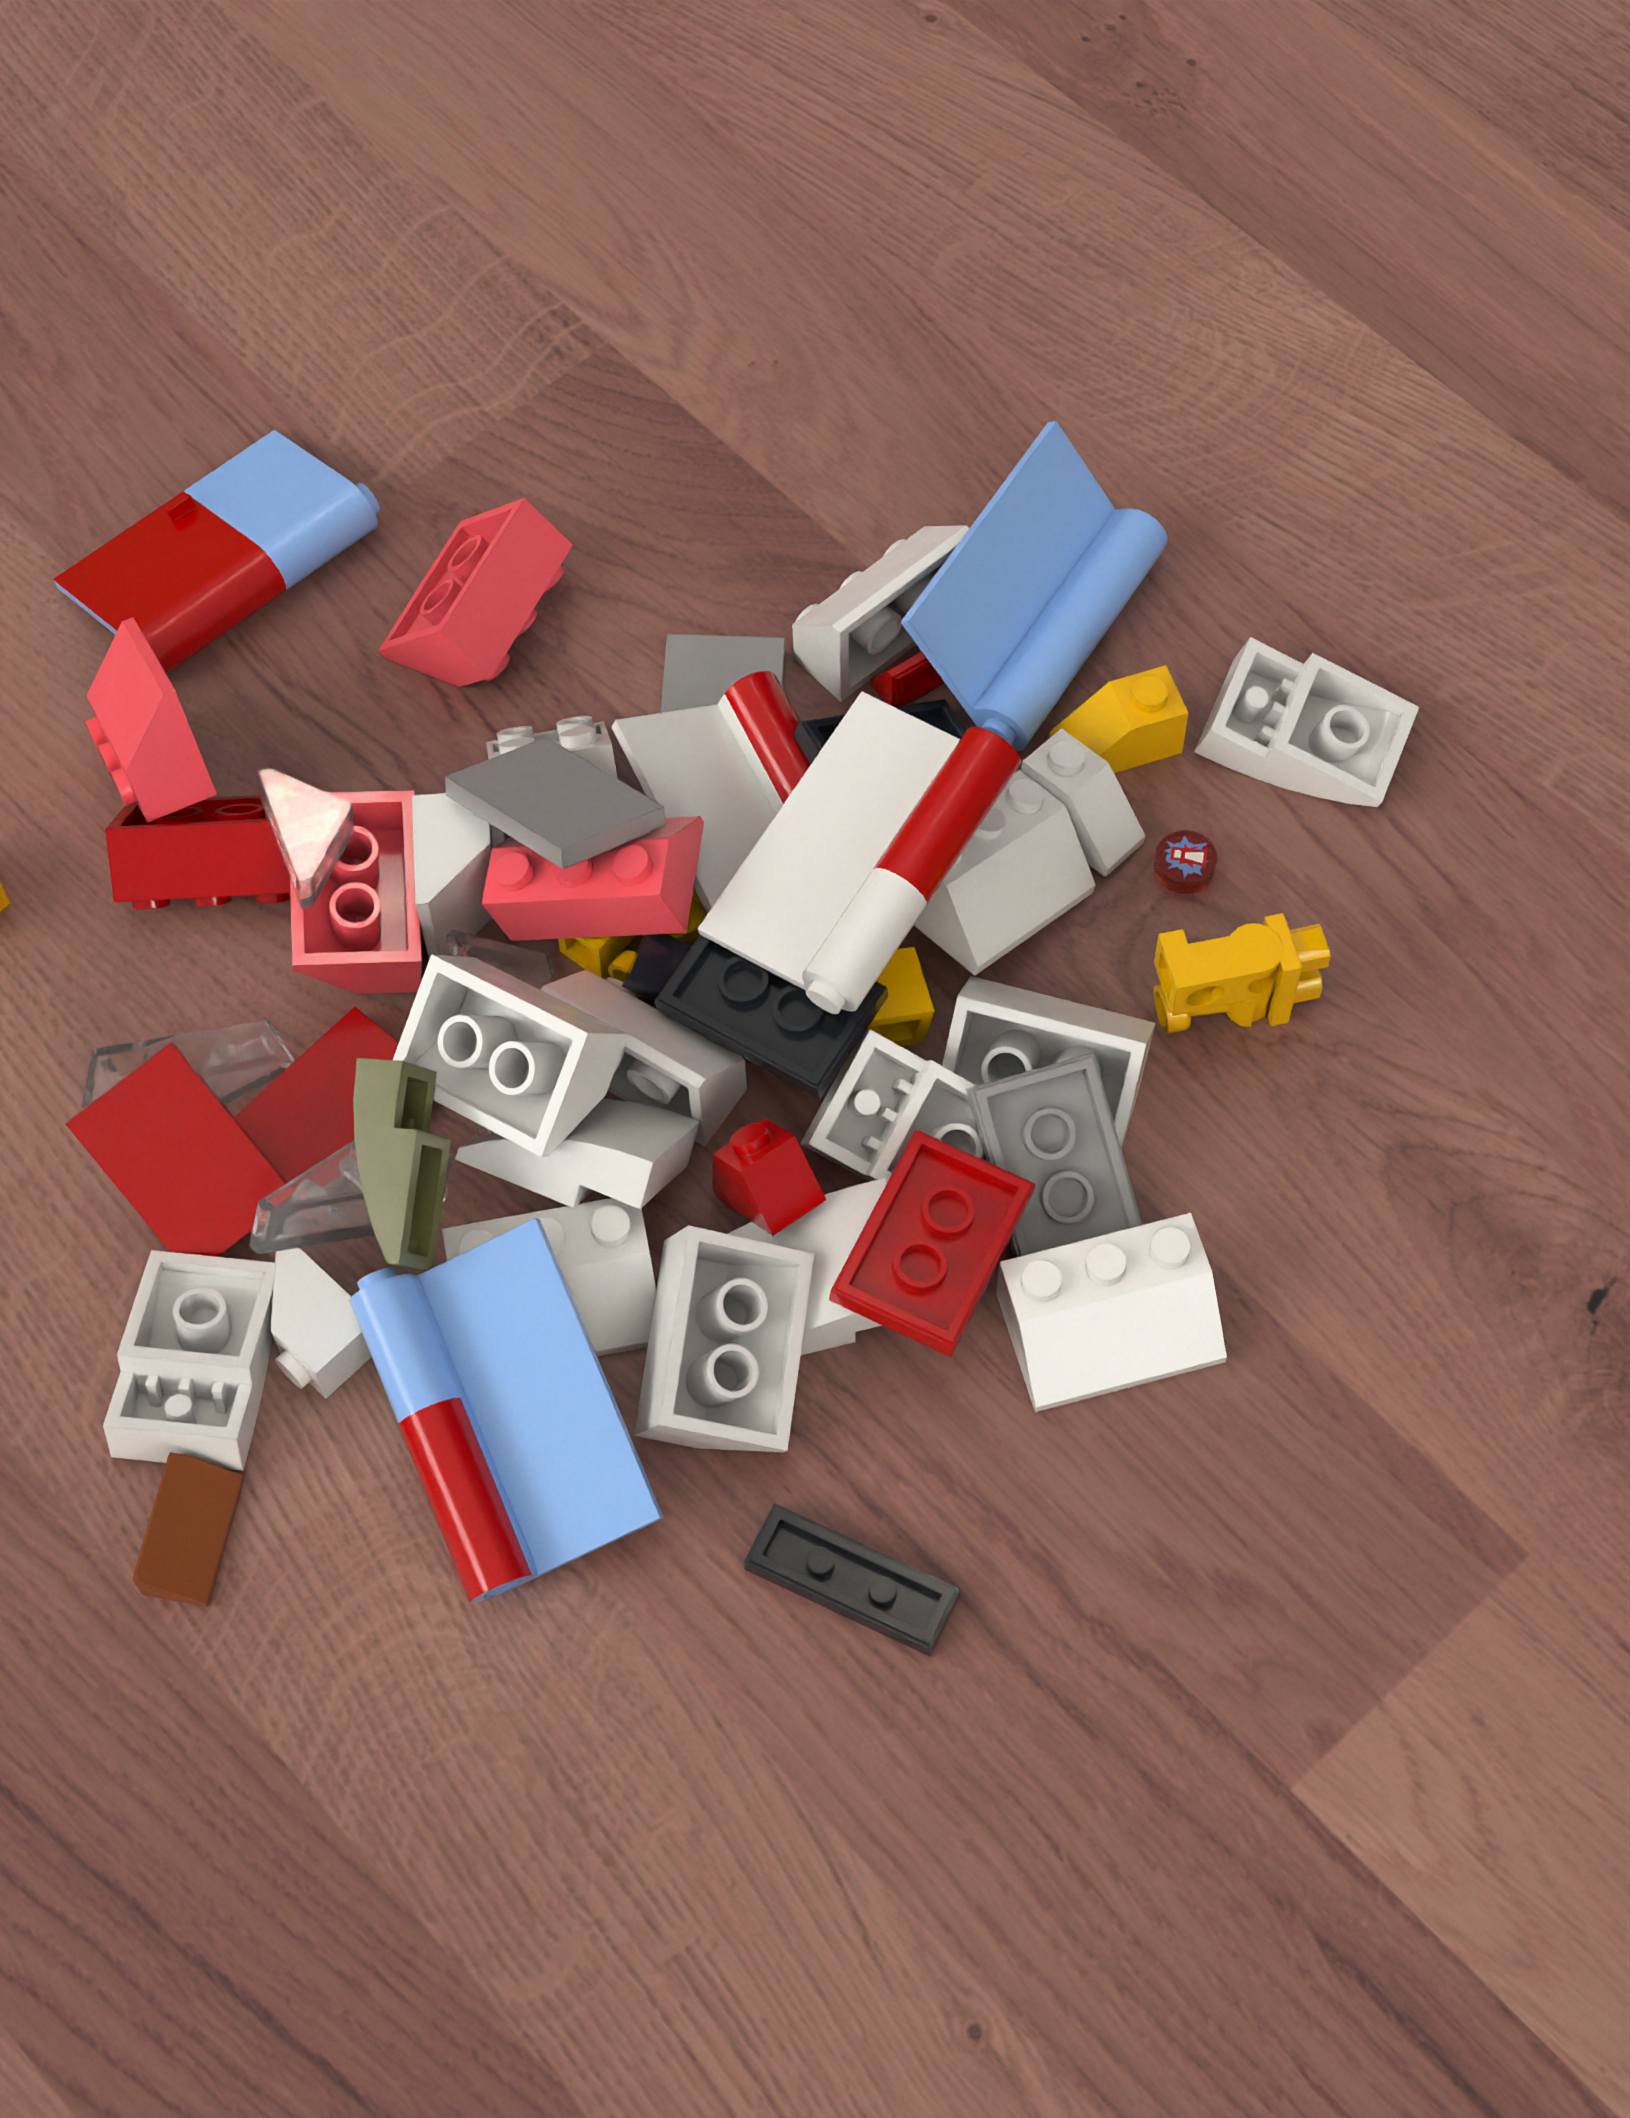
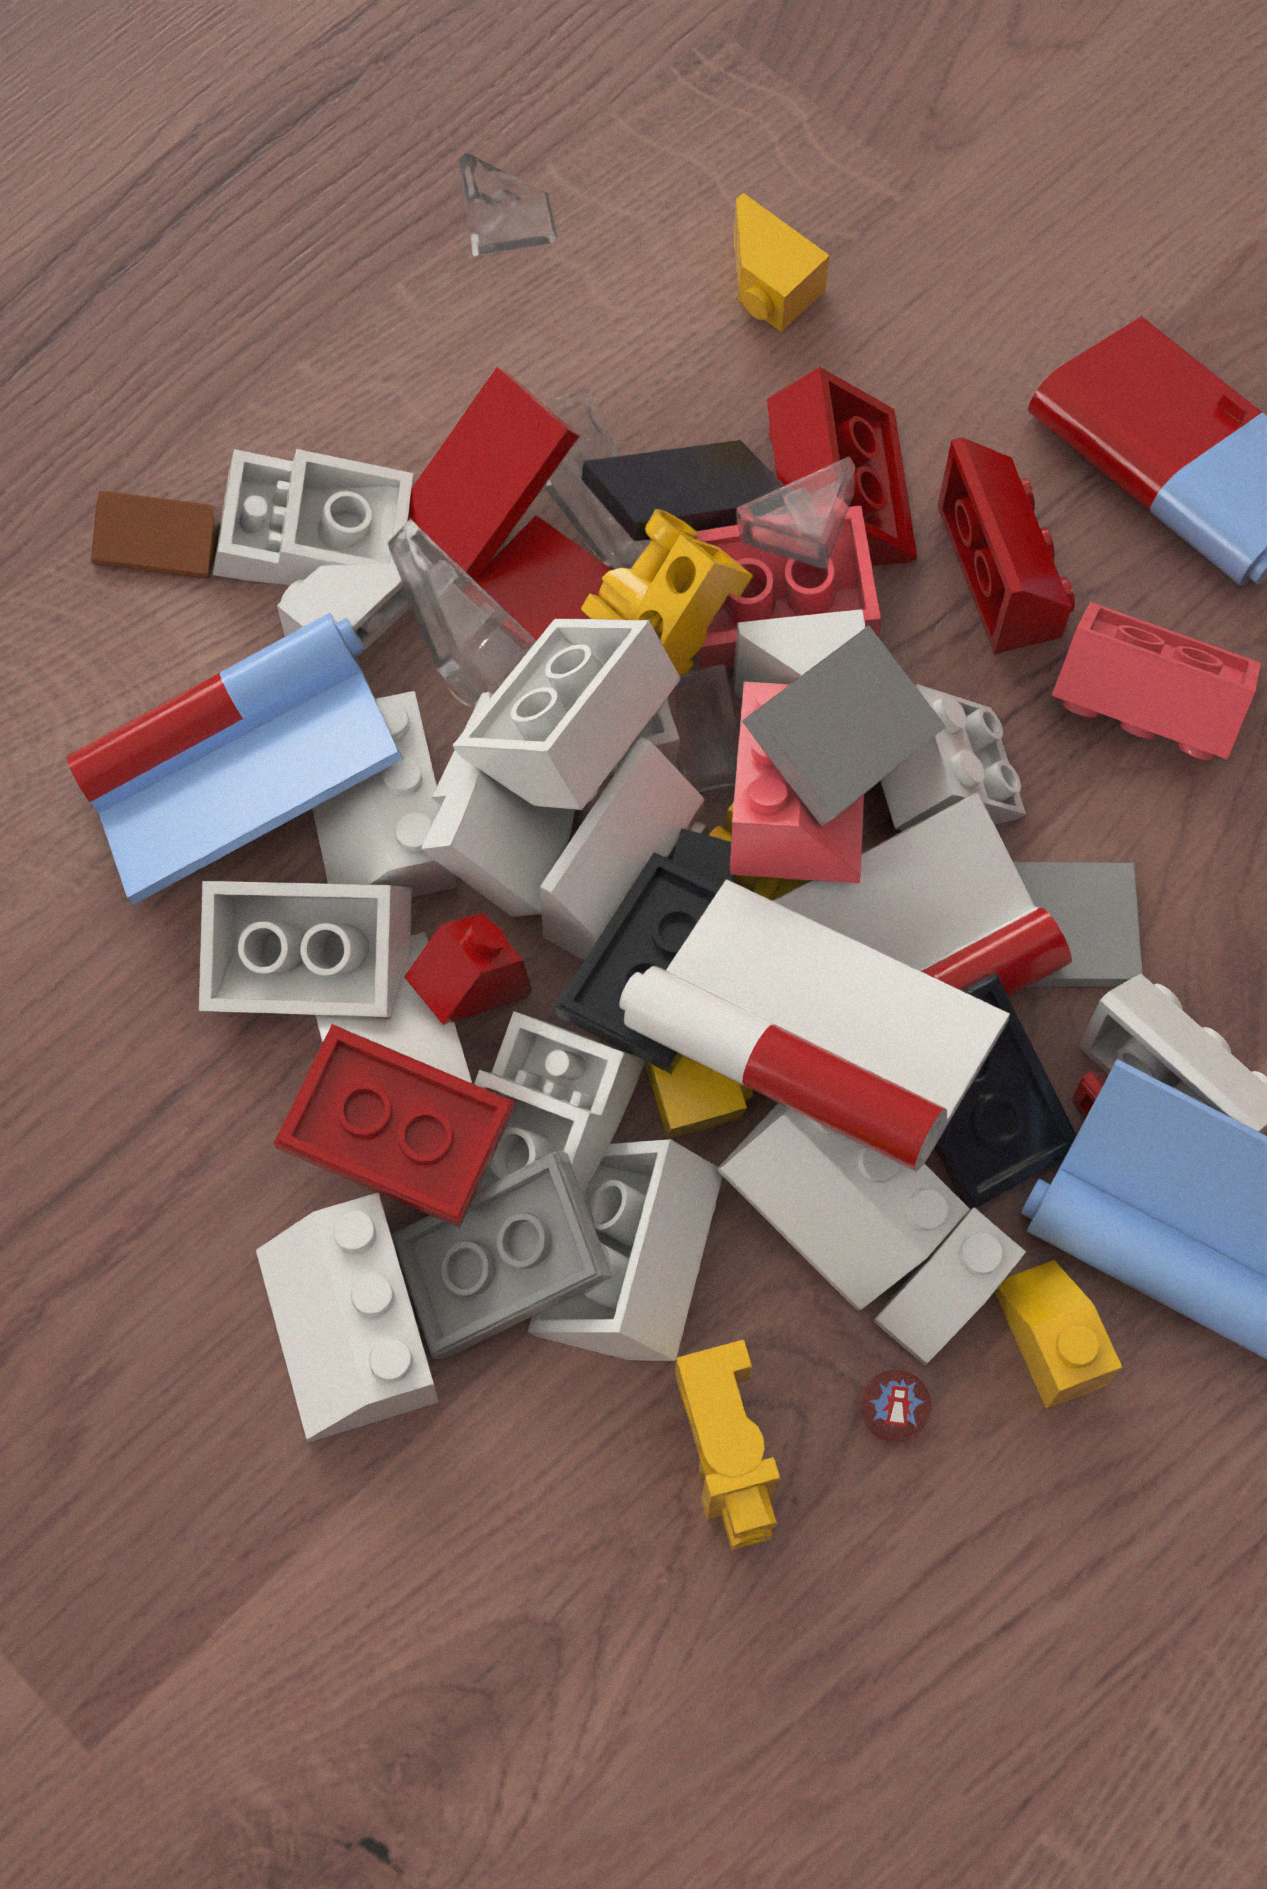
camera: 85 degrees right, 5 degrees up
coral slope [85,617,217,823] -> none
olive slope [353,1058,451,1271] -> none
black tile [744,1503,960,1657] -> none
white slope [1194,637,1419,807] -> none
none -> black tile [581,440,797,542]
none -> yellow hips [581,509,753,678]
none -> red slope [937,437,1075,655]

